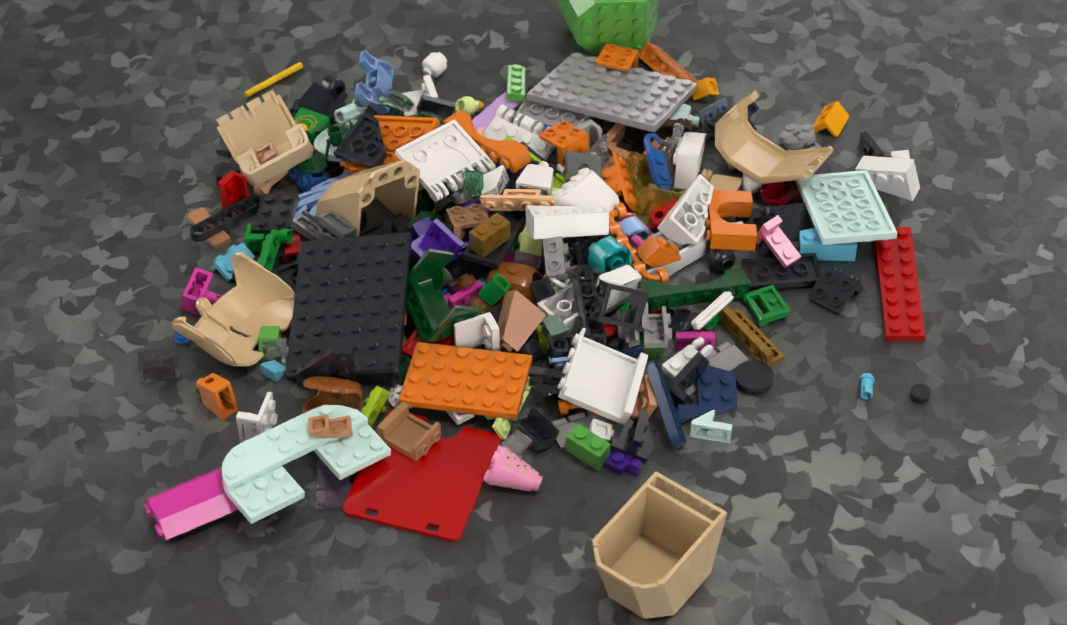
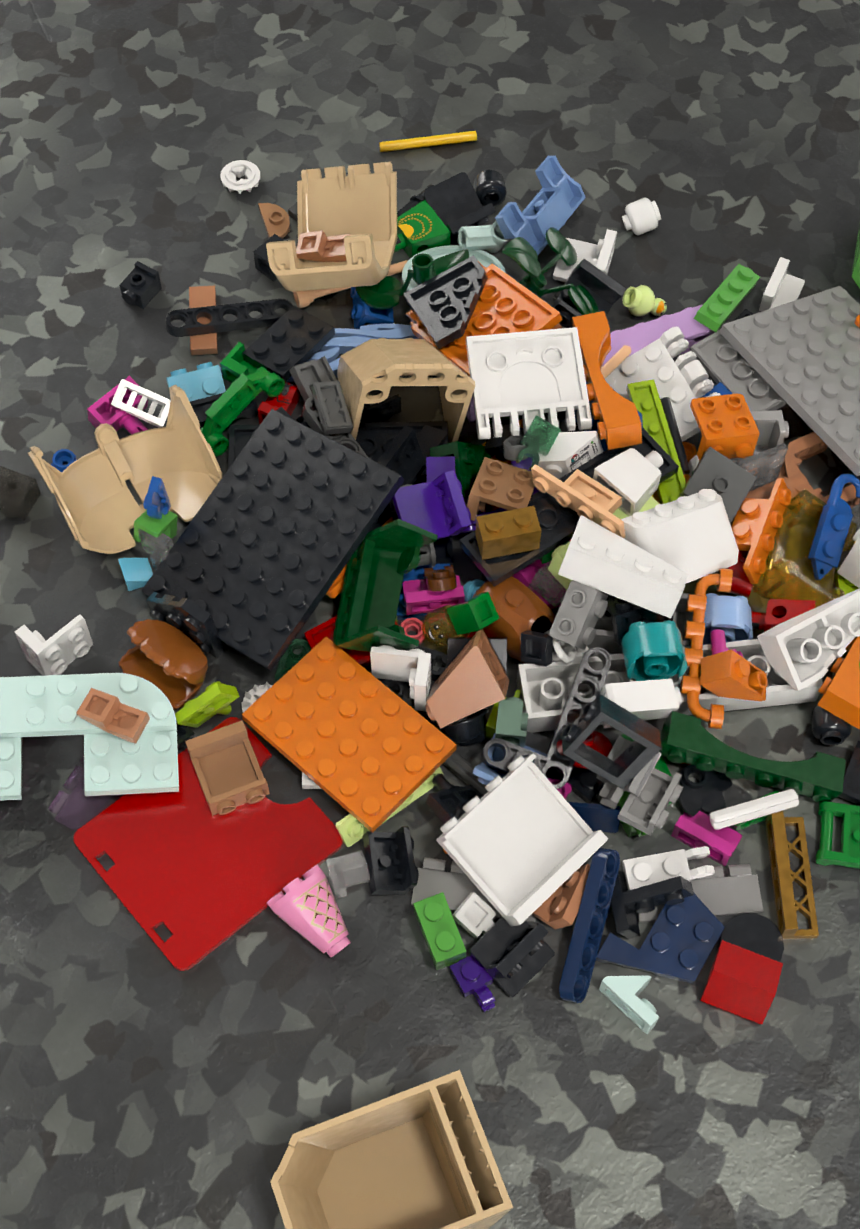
camera: 30 degrees right, 15 degrees up
orange torso [196,373,238,421] -> none
red bracket [218,170,249,209] -> none
none -> white slope [111,379,171,428]
none -> black brick [119,261,162,309]
none -> blue plate [143,476,171,520]
none -> white gear [220,160,261,194]
none -> medium nougat plate [258,203,290,239]
none -> red slope [700,940,783,1025]
none -> white panel [759,257,805,311]

